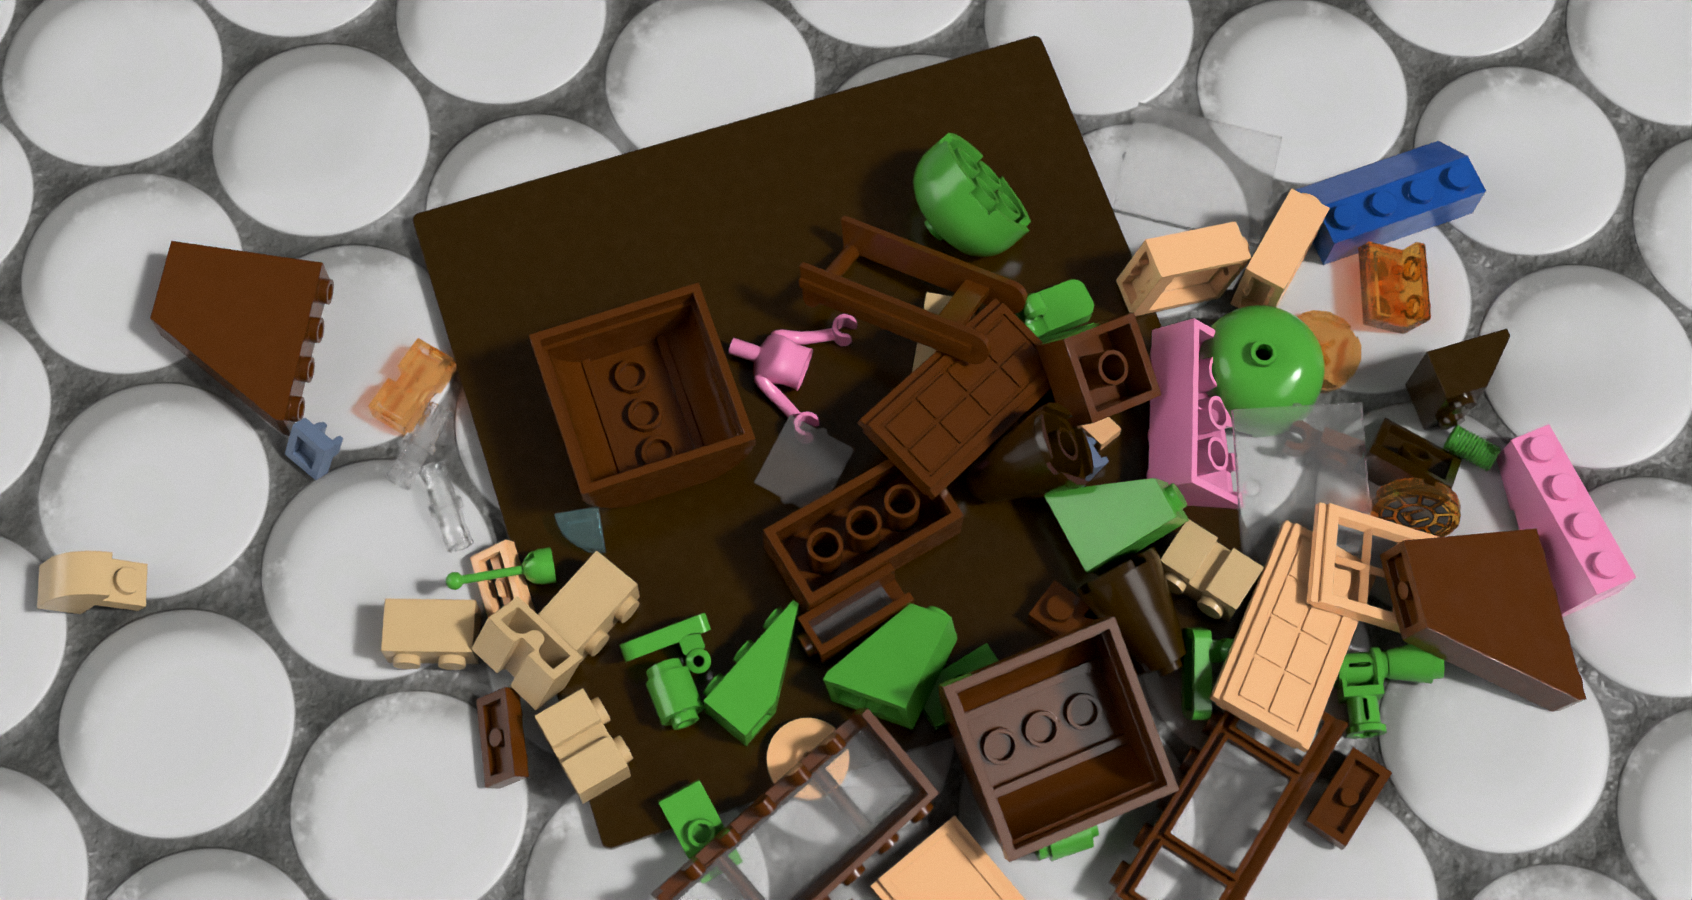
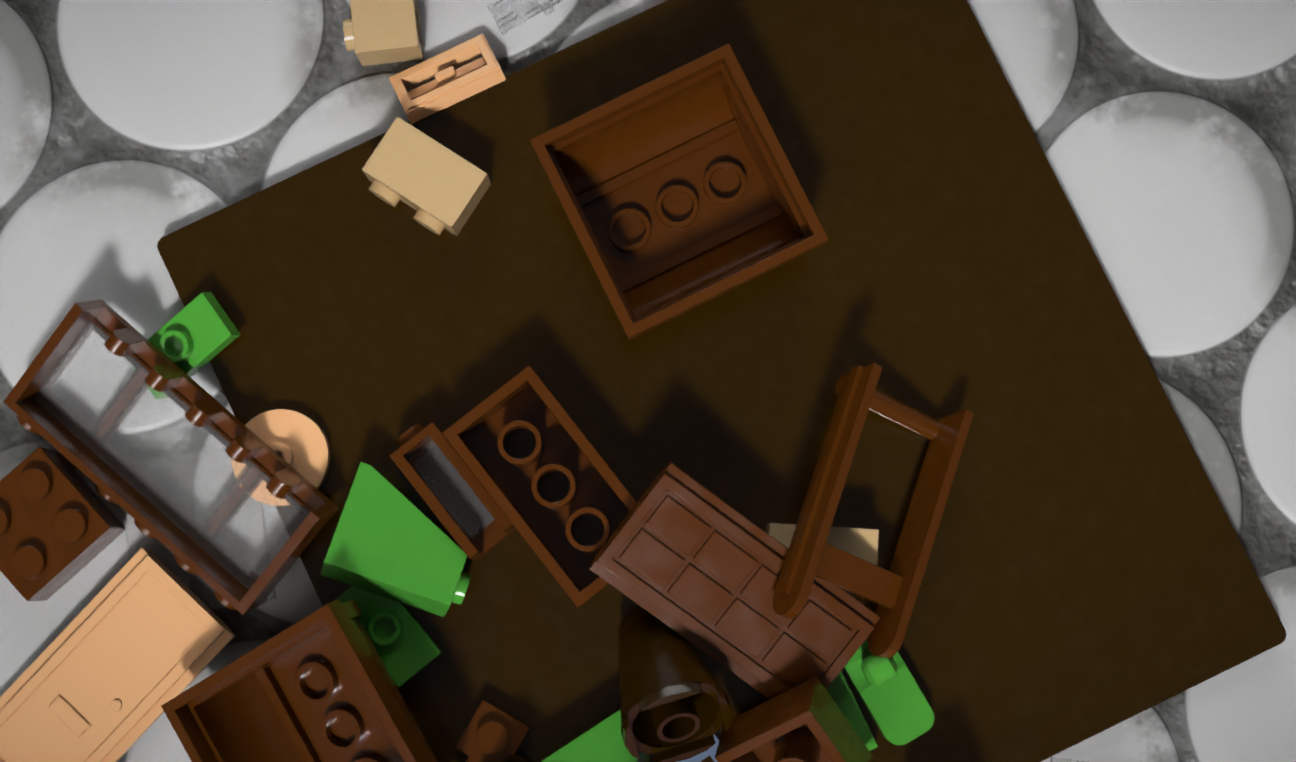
camera: 85 degrees right, 15 degrees up
bright green hinge [445,547,556,590] -> none
tan brick [471,596,583,710] -> none
reddish brown plate [476,687,529,789] -> none
tan brick [535,688,633,804] -> none
clear light blue tile [555,507,606,553] -> none
bright green piece [619,613,711,674] -> none
bright green brick [646,658,704,730] -> none
bright green slope [703,600,799,746] -> none
bright pink piece [729,314,857,444] -> none
clear piece [754,415,854,508] -> none
bright green cylinder [913,133,1031,257] -> none

